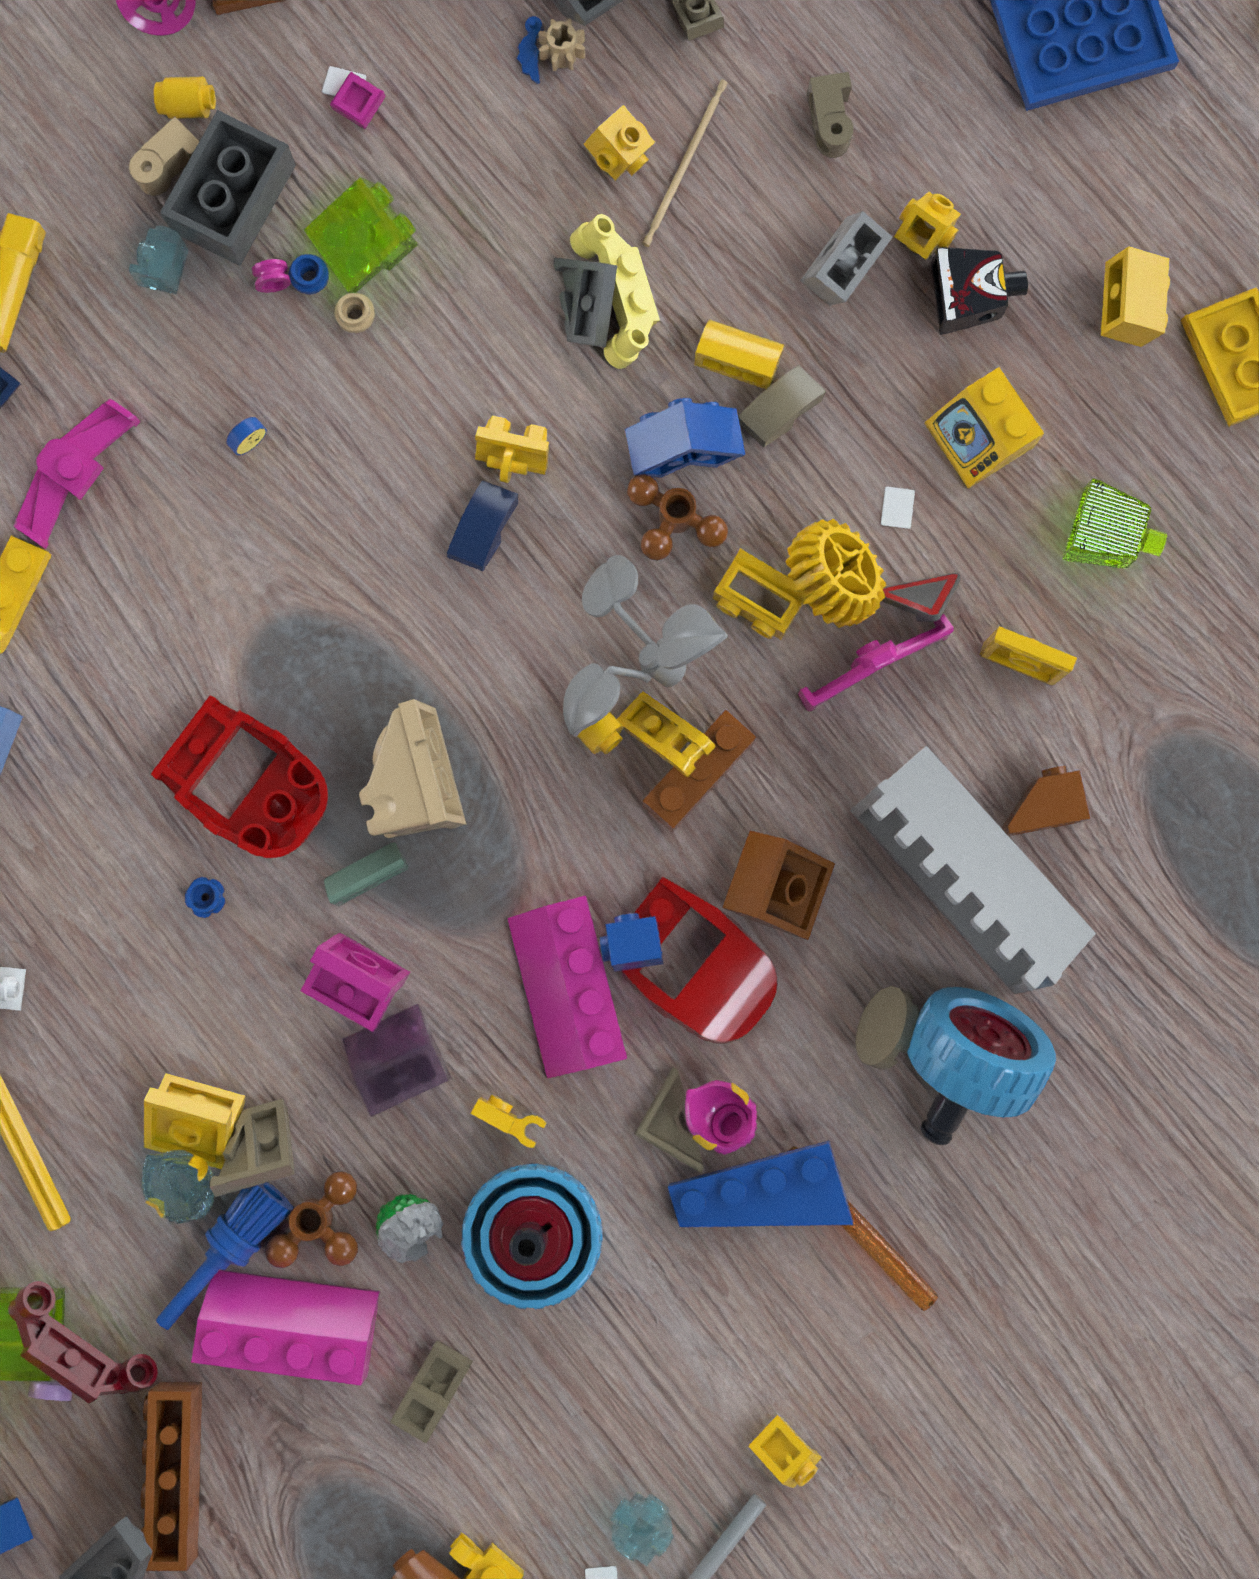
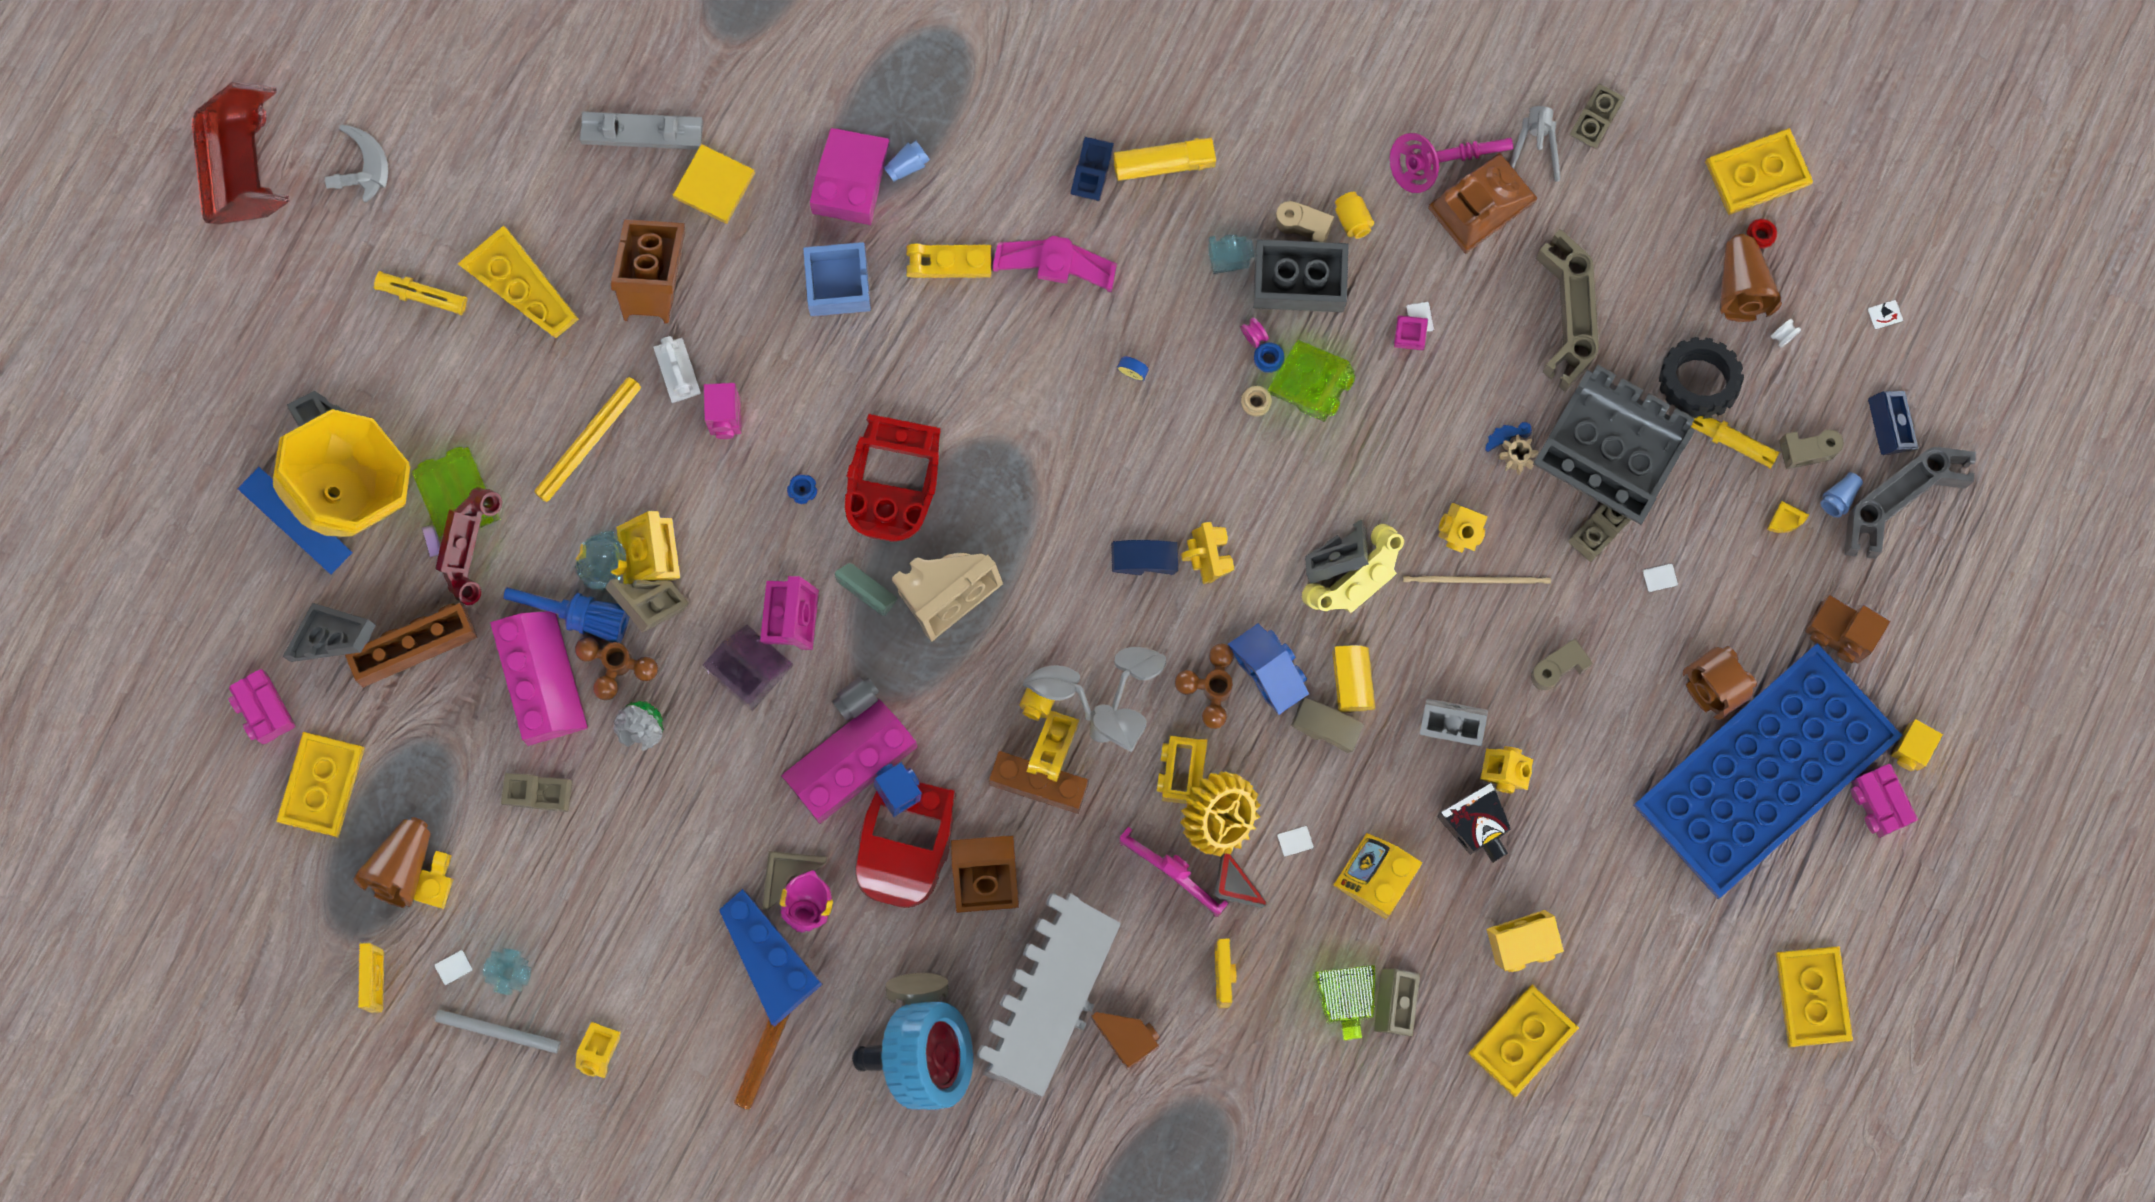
camera: 65 degrees right, 5 degrees down
dark azure wheel [461,1163,603,1309] -> none
yellow plate [470,1094,547,1148] -> none
none -> dark pink piece [704,383,741,439]
none -> dark grey brick [832,676,879,721]
none -> dark tan slope [1374,969,1420,1037]

